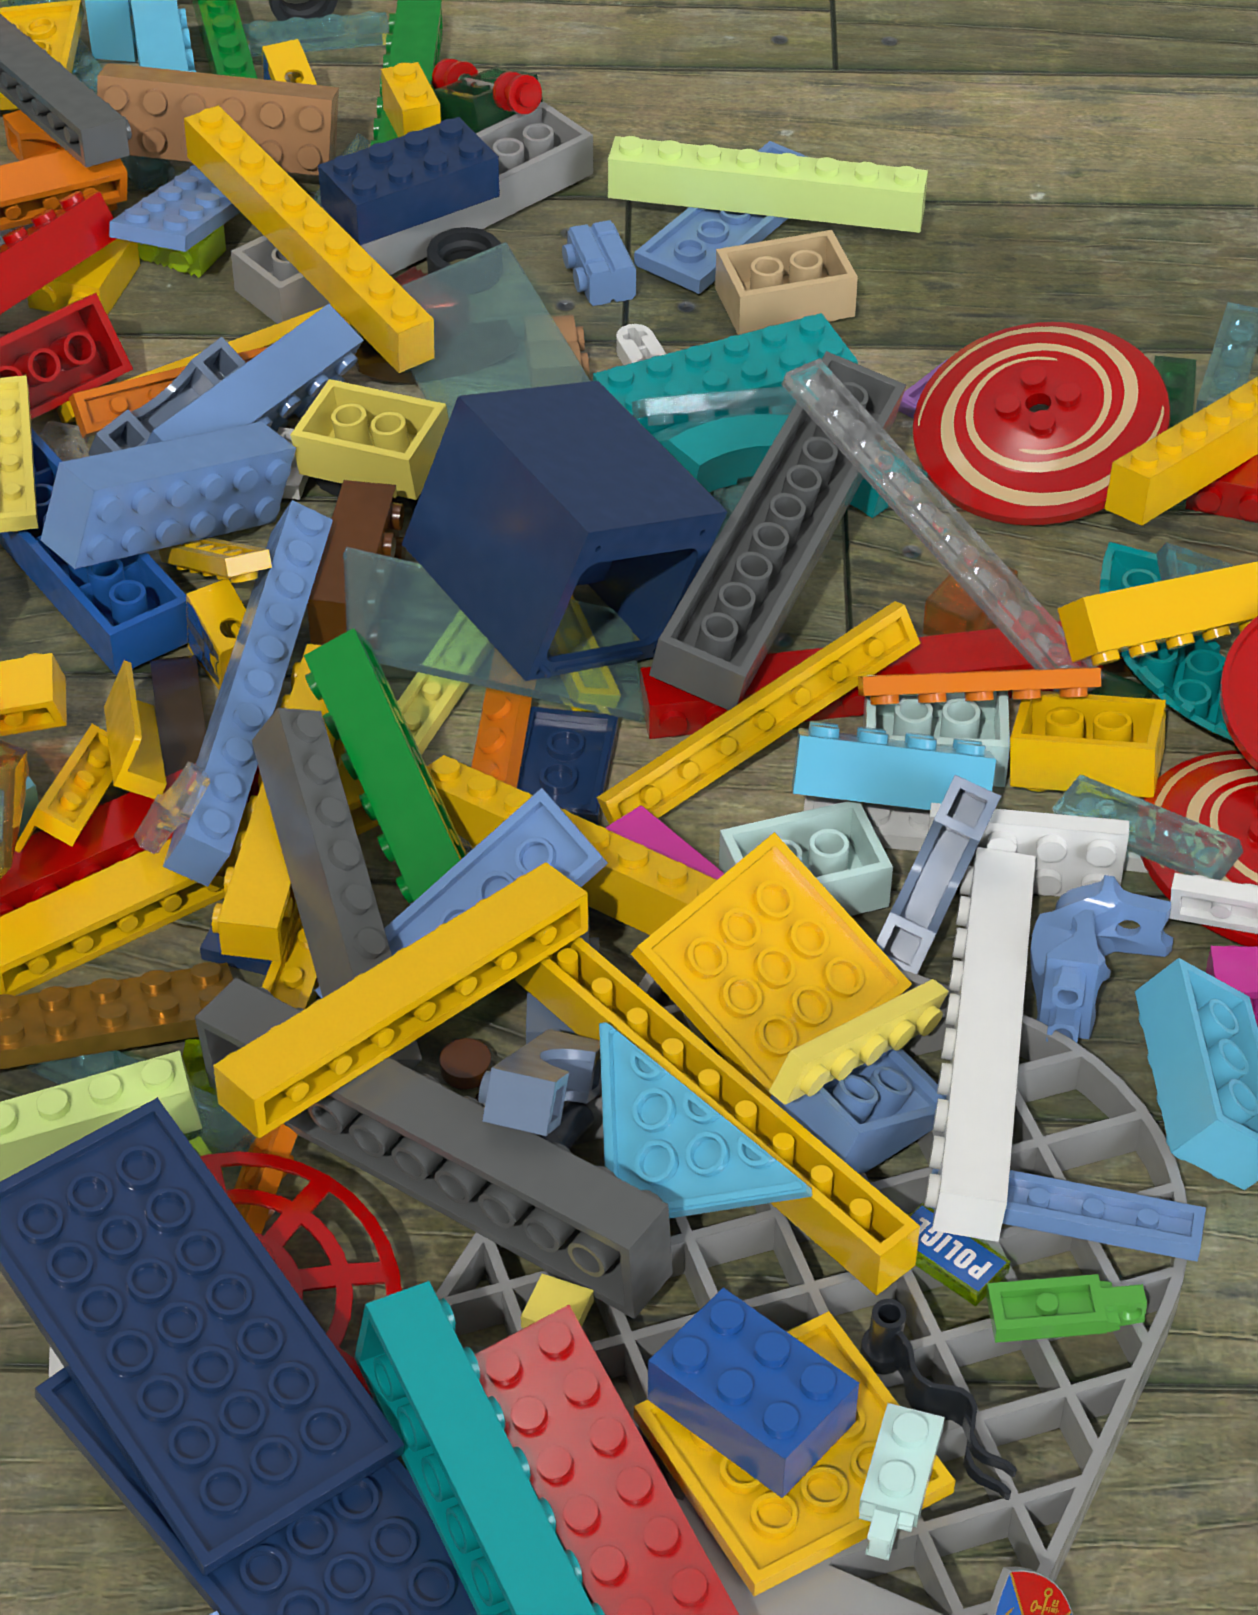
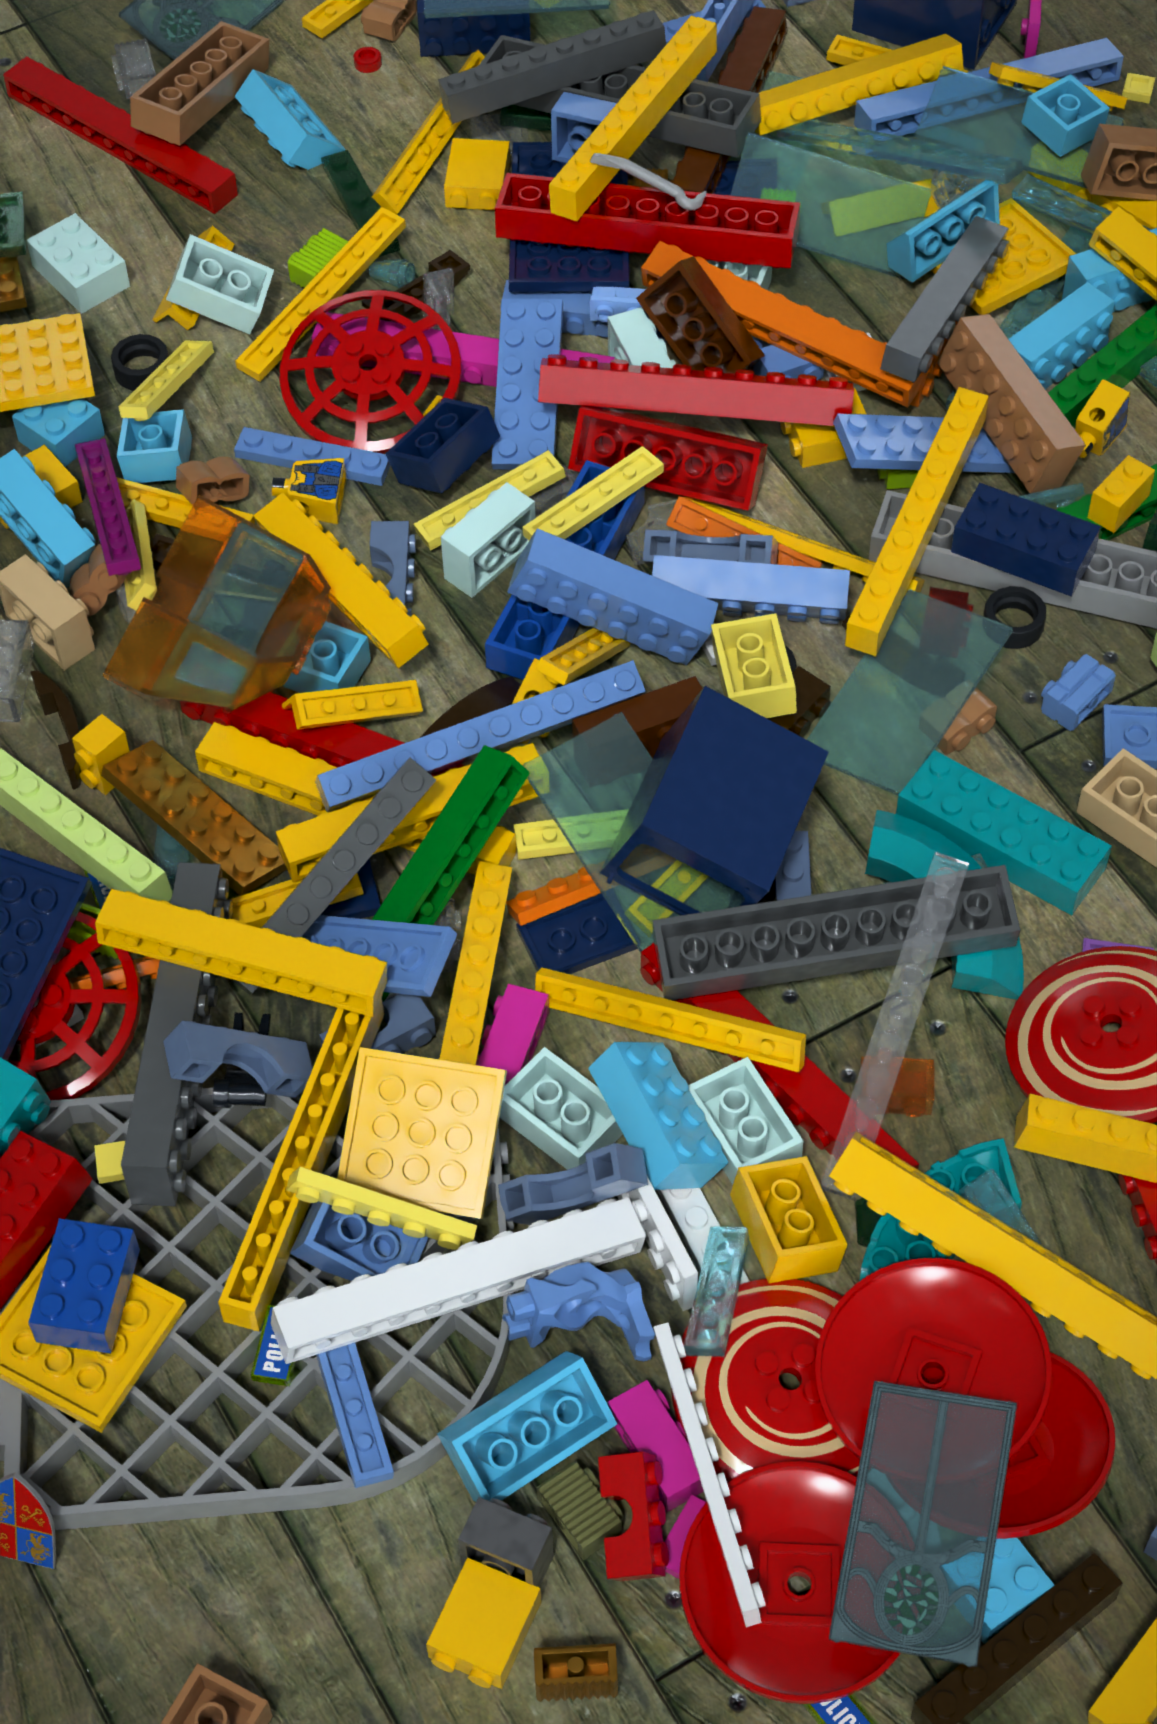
camera: 60 degrees right, 10 degrees up
yellow panel [104,660,167,801] -> none
clear tile [134,761,210,854] -> none
reddish brown tile [440,1038,492,1089] -> none
medium azure tile [599,1022,812,1218] -> none
white beam [616,324,666,365] -> none
clear light blue plate [632,385,806,426] -> none
orange plate [858,667,1101,705] -> none
light aqua hinge [859,1403,945,1561] -> none
black flag [860,1299,1017,1500] -> none
bright green hinge [986,1274,1147,1343] -> none

